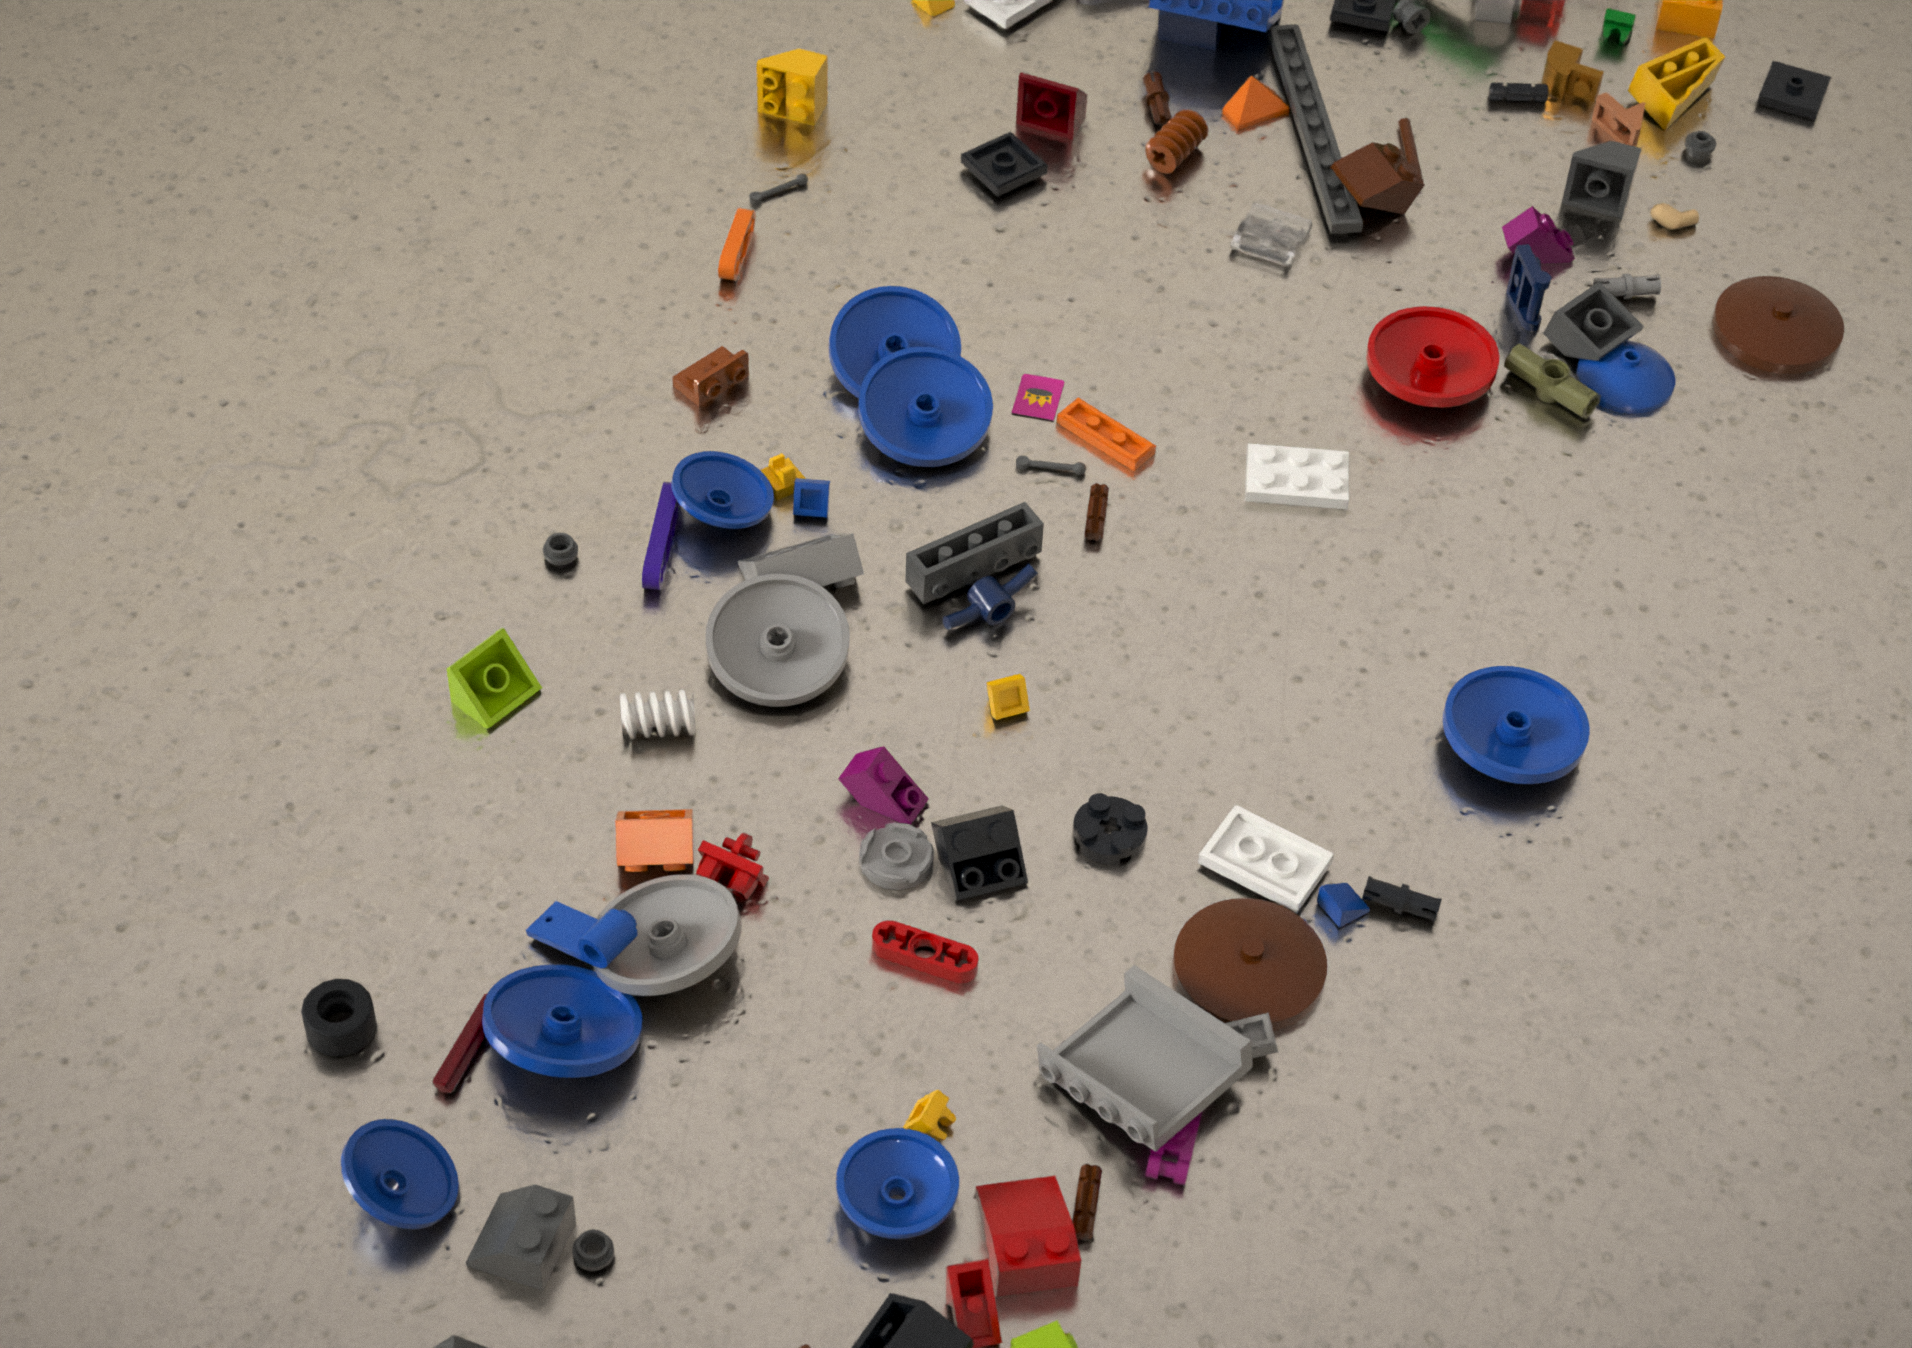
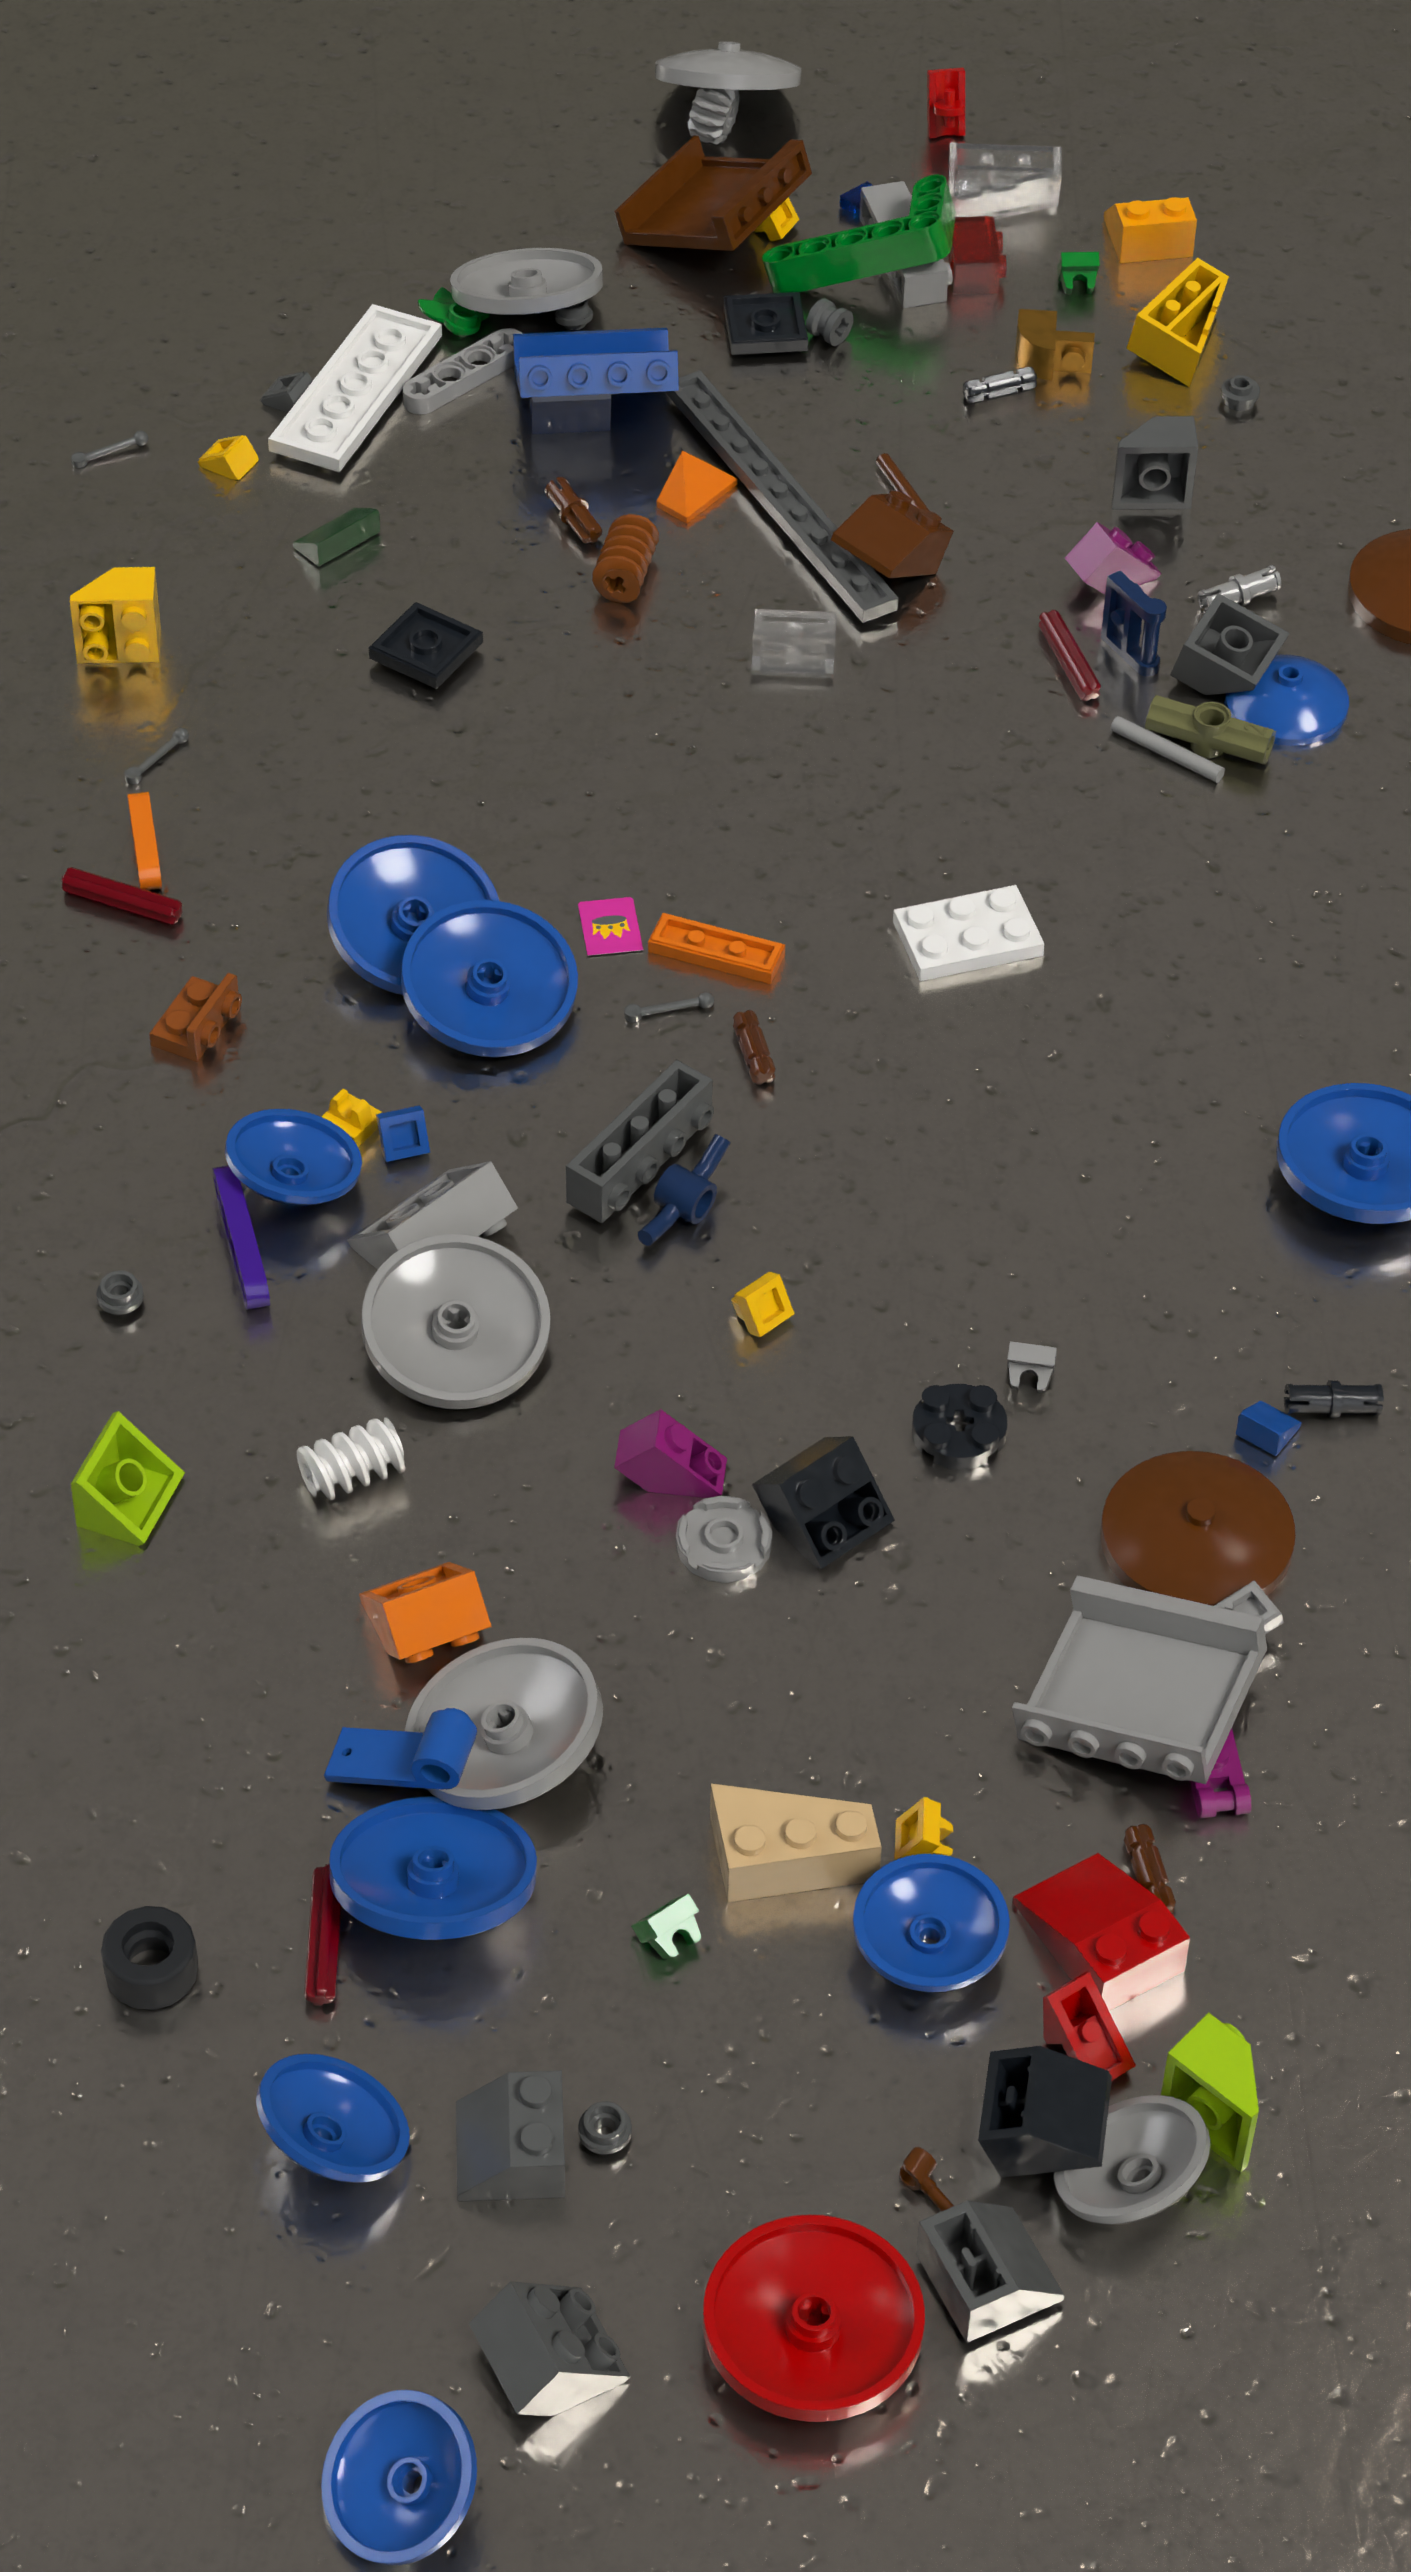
camera: 20 degrees left, 0 degrees up
red hips [696,833,769,900] -> none
red beam [872,920,979,984] -> none
dark red slope [1016,72,1087,140] -> none
white plate [1198,805,1334,913] -> none
red dish [1366,306,1500,408] -> none
nougat slope [1592,92,1645,147] -> none
tan arm [1650,203,1699,230] -> none
black plate [1757,61,1831,120] -> none
none -> dark red axle [61,867,183,925]
none -> dark green slope [293,508,380,567]
none -> tile [631,1893,701,1959]
none -> tan wedge [710,1784,882,1902]
none -> light grey tile [1007,1341,1057,1393]
none -> dark red axle [1038,610,1101,702]
none -> light grey bar [1111,716,1225,783]

